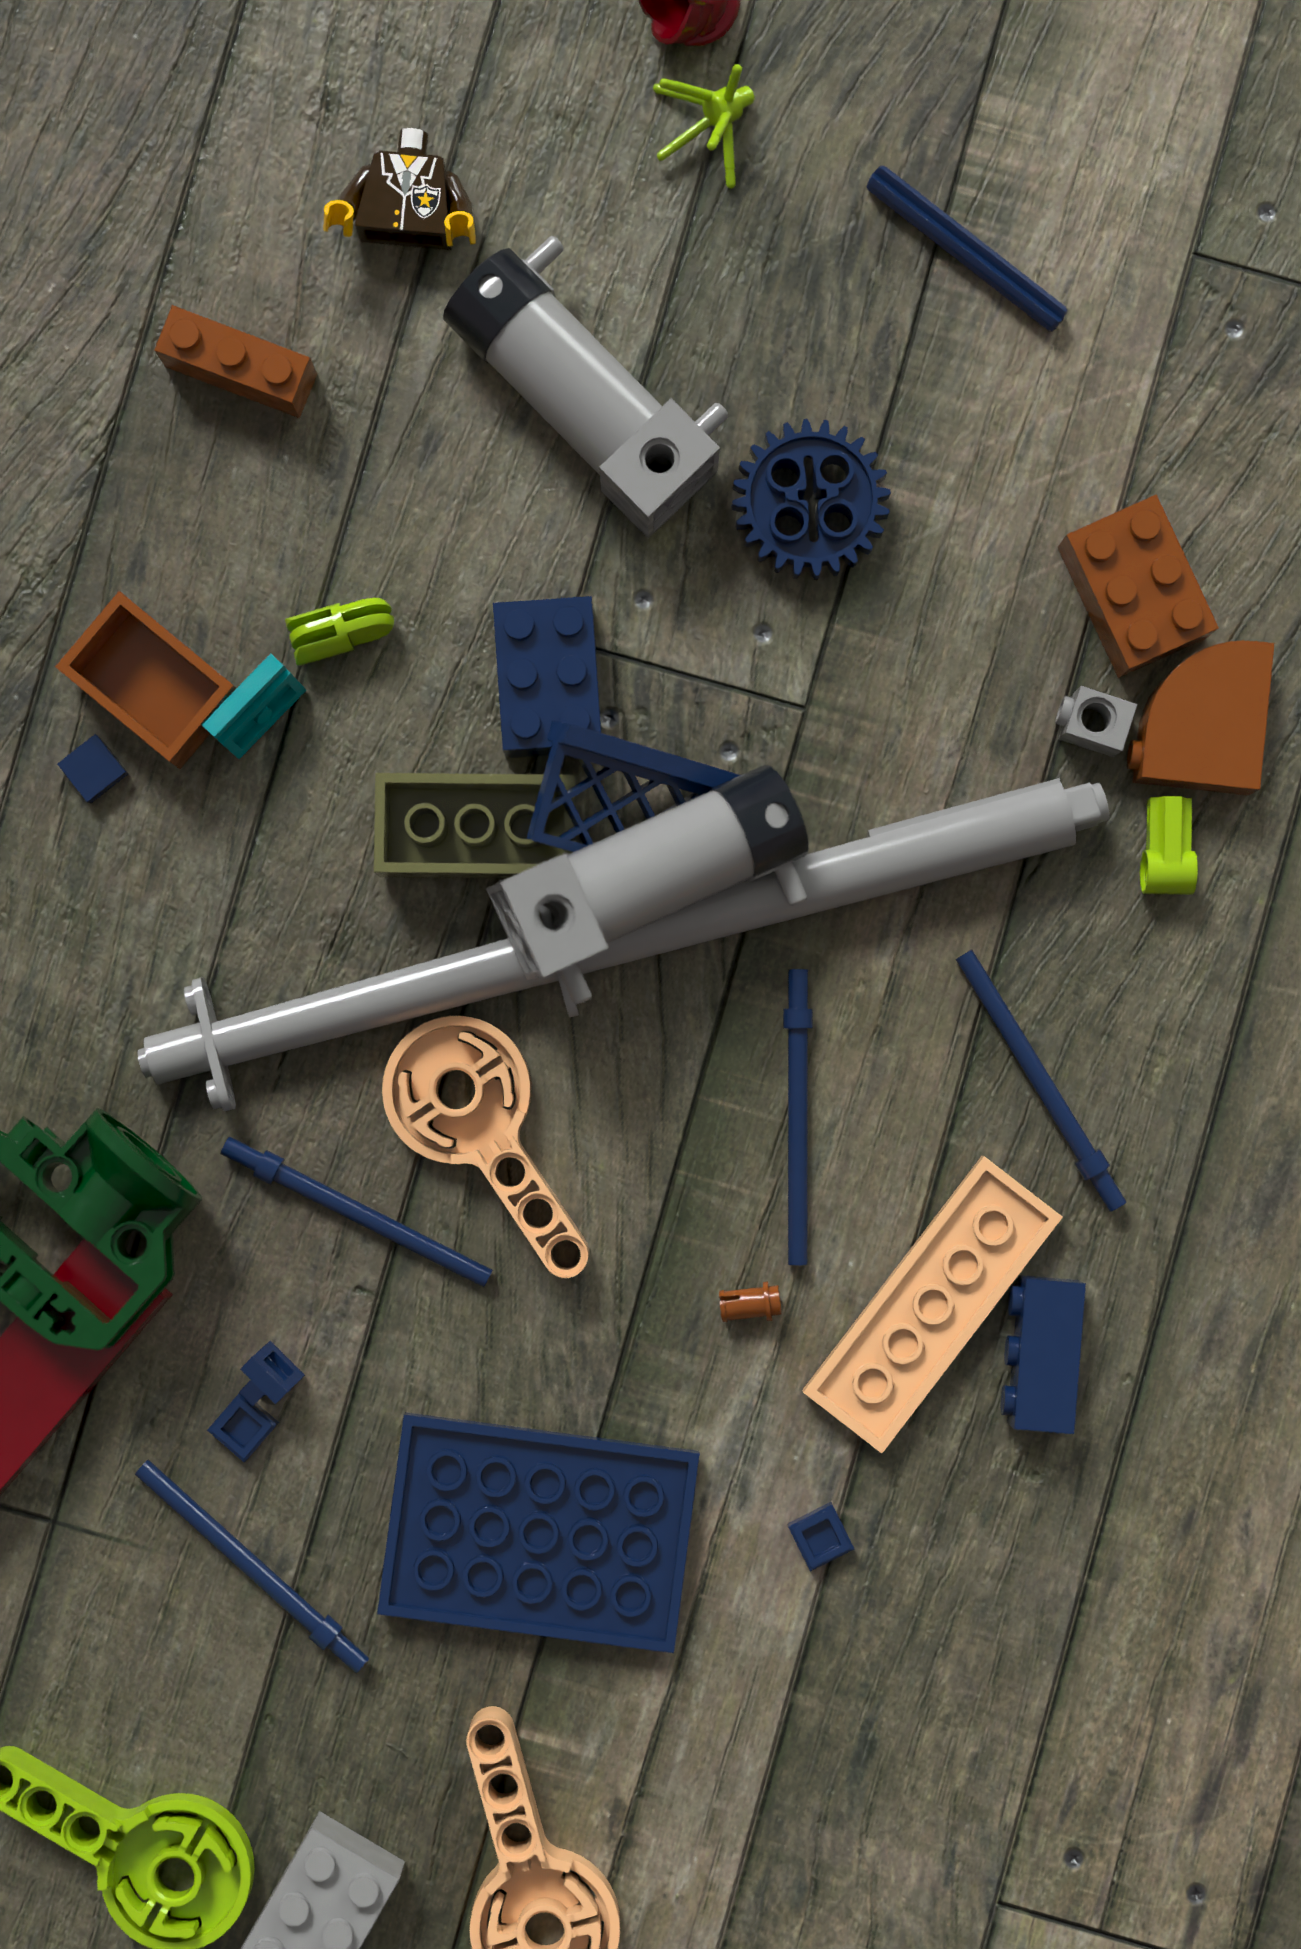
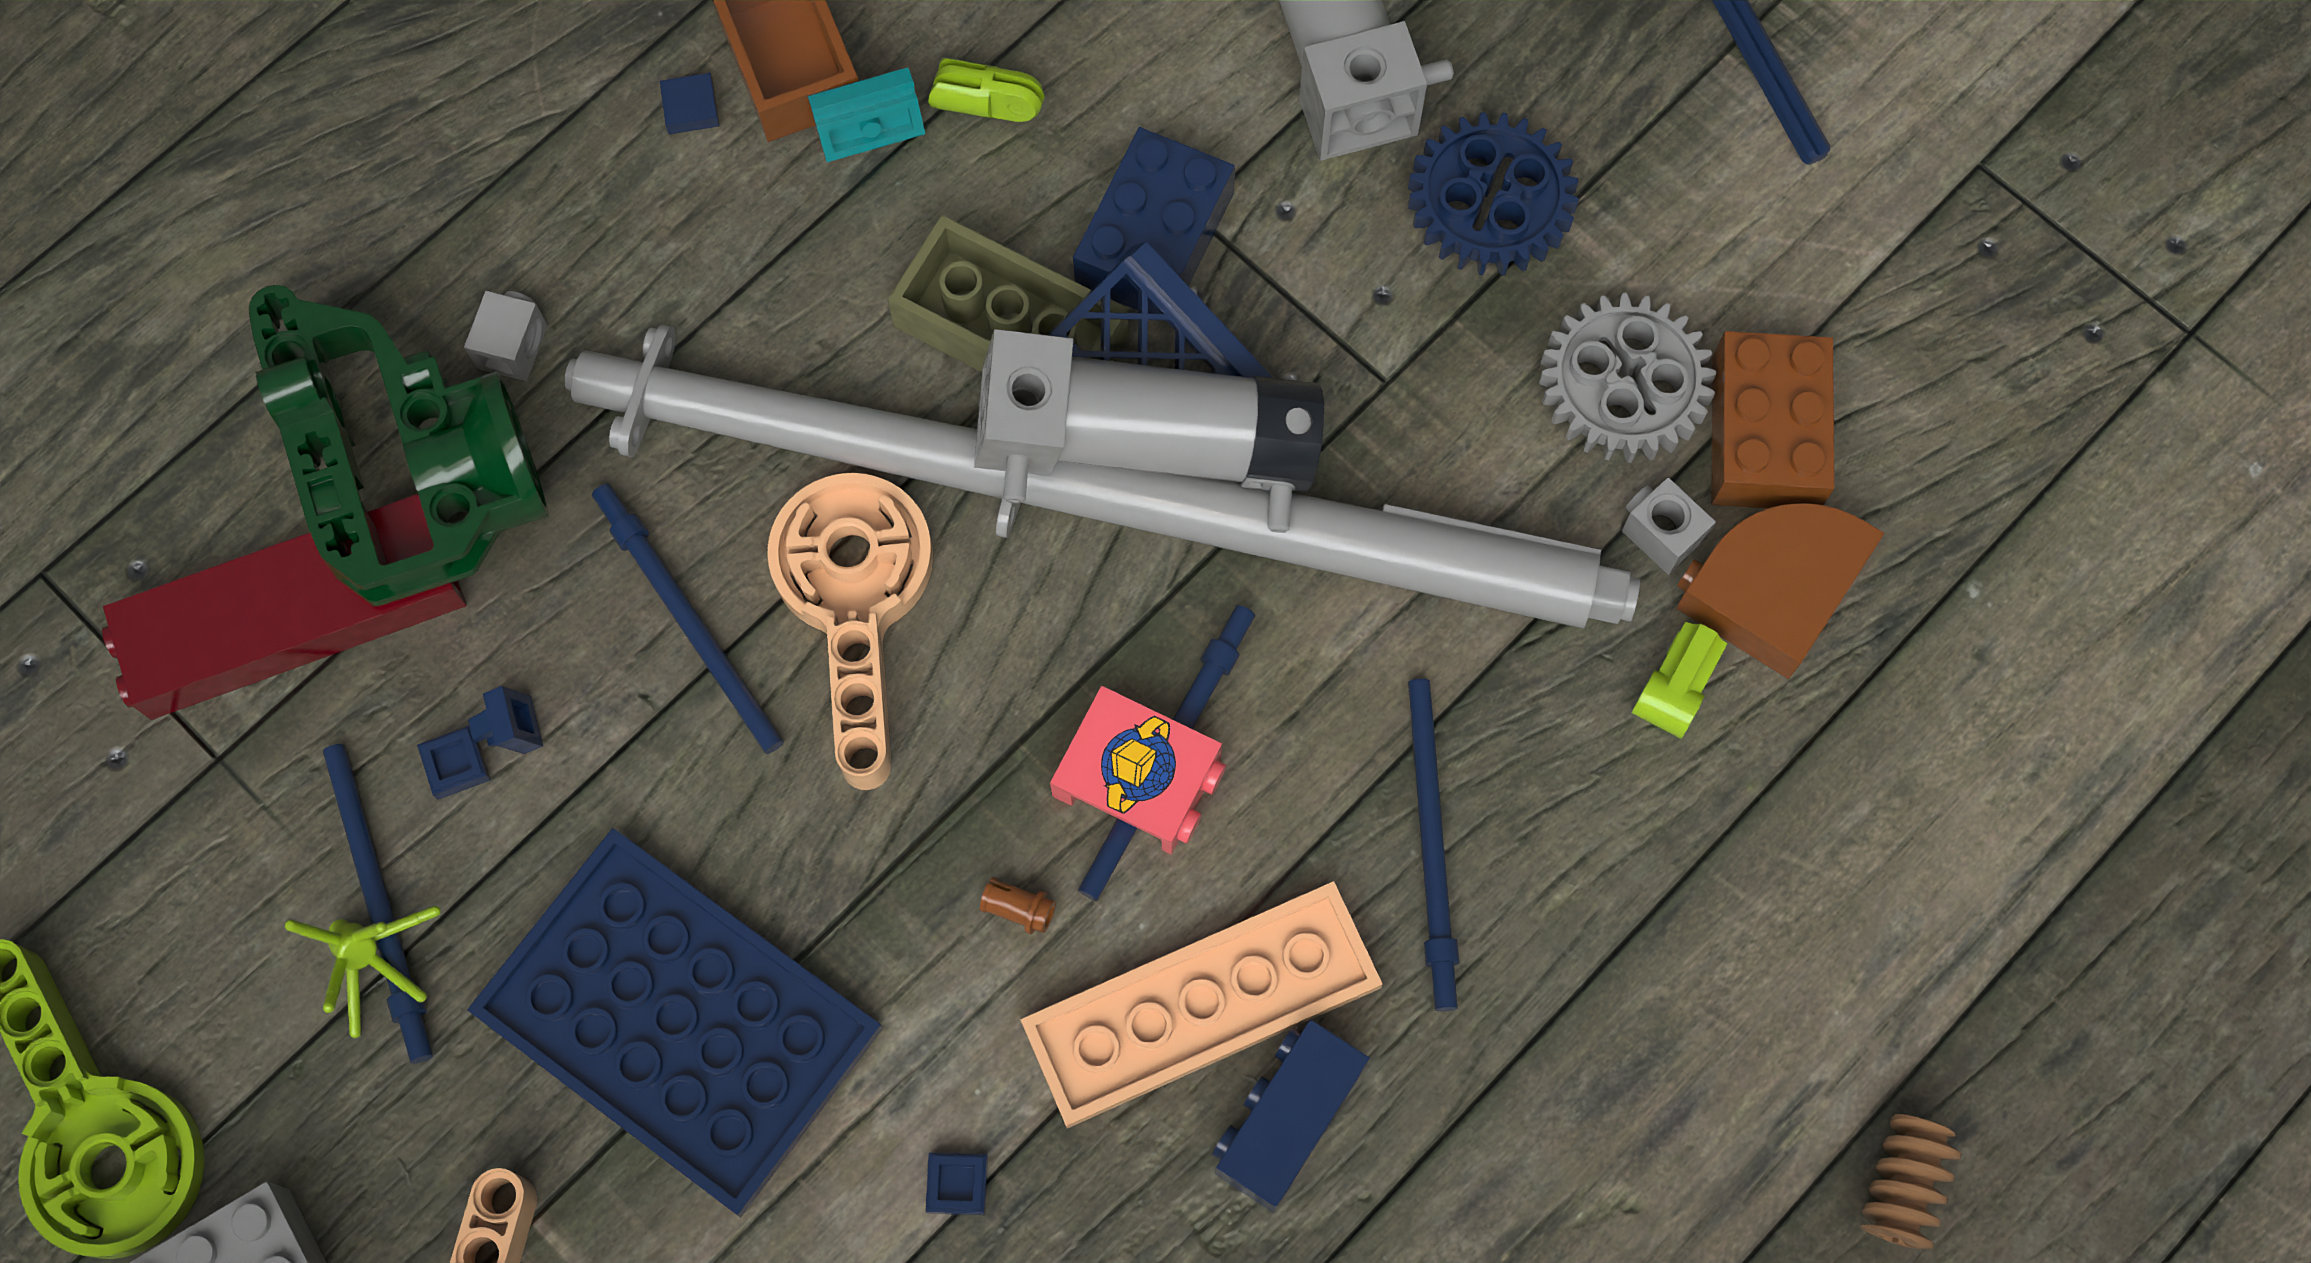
camera: 30 degrees right, 15 degrees down
none -> lime plant [285,906,441,1038]
none -> light grey brick [464,291,548,381]
none -> coral panel [1050,686,1227,855]
none -> light grey gear [1539,293,1716,463]

